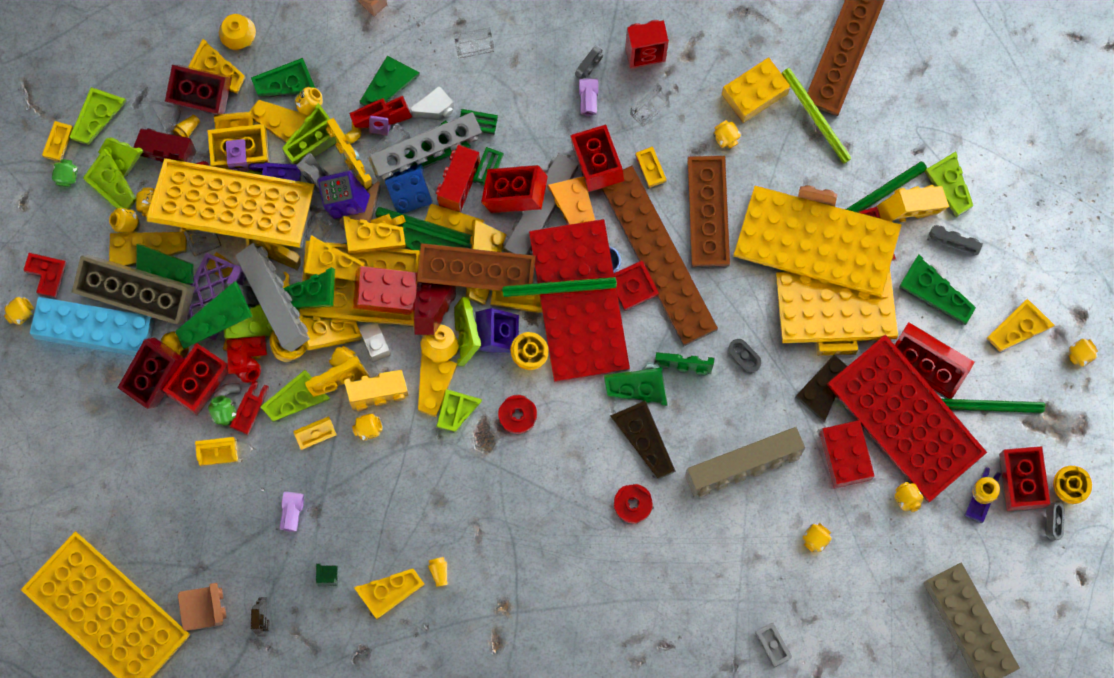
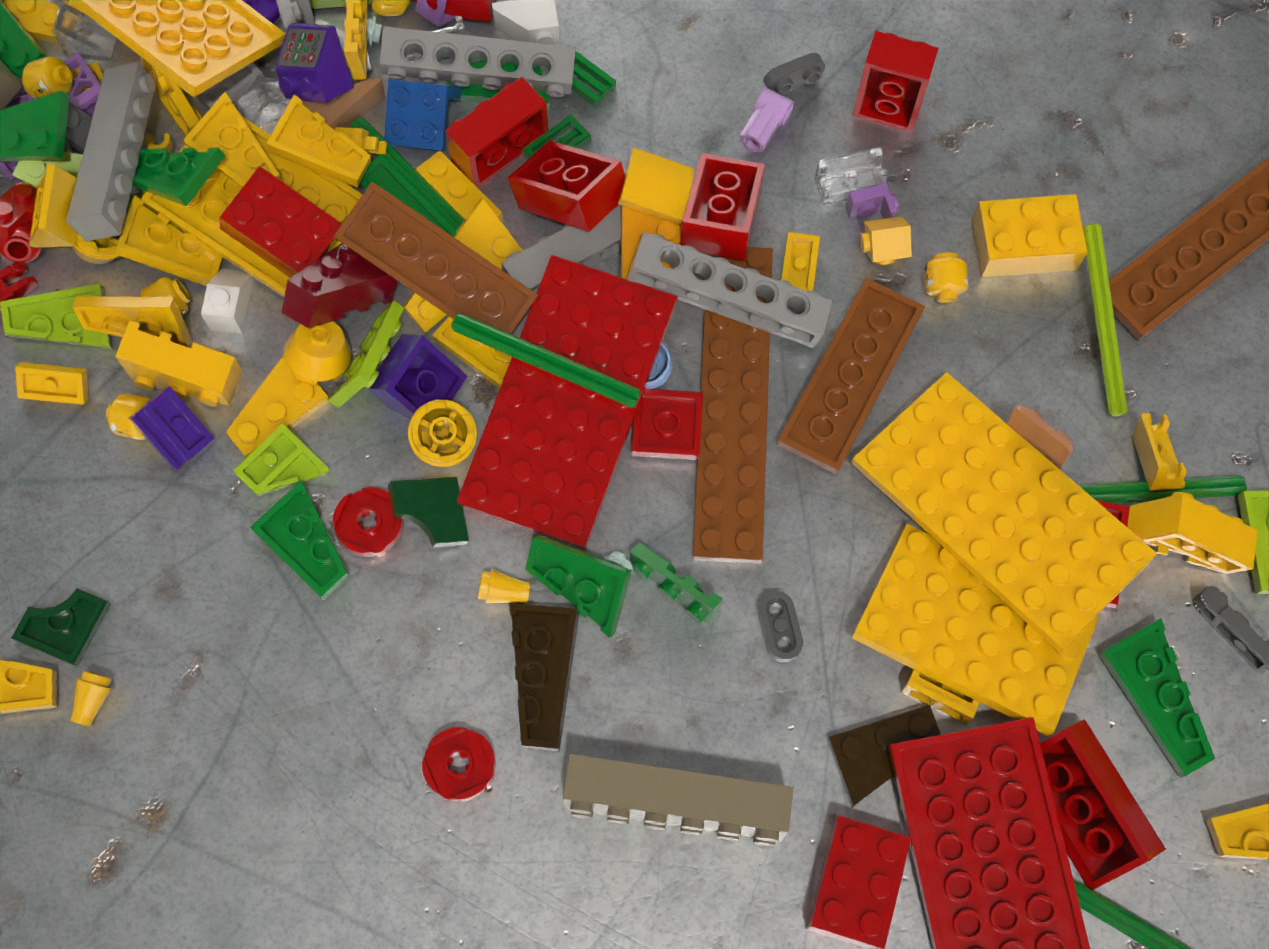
camera: 30 degrees right, 5 degrees down
none -> dark green tile [11,588,111,667]
none -> yellow head [22,56,73,99]
none -> yellow slope [29,163,77,248]
none -> dark purple plate [128,386,214,471]
none -> green wing [250,480,349,601]
none -> dark green tile [388,477,469,548]
none -> yellow cone [477,569,530,603]
none -> yellow slope [618,147,694,225]
none -> light grey brick [626,232,833,348]
none -> medium lavender bracket [845,183,899,219]
none -> yellow brick [859,216,912,265]
none -> yellow hinge [1132,413,1187,491]

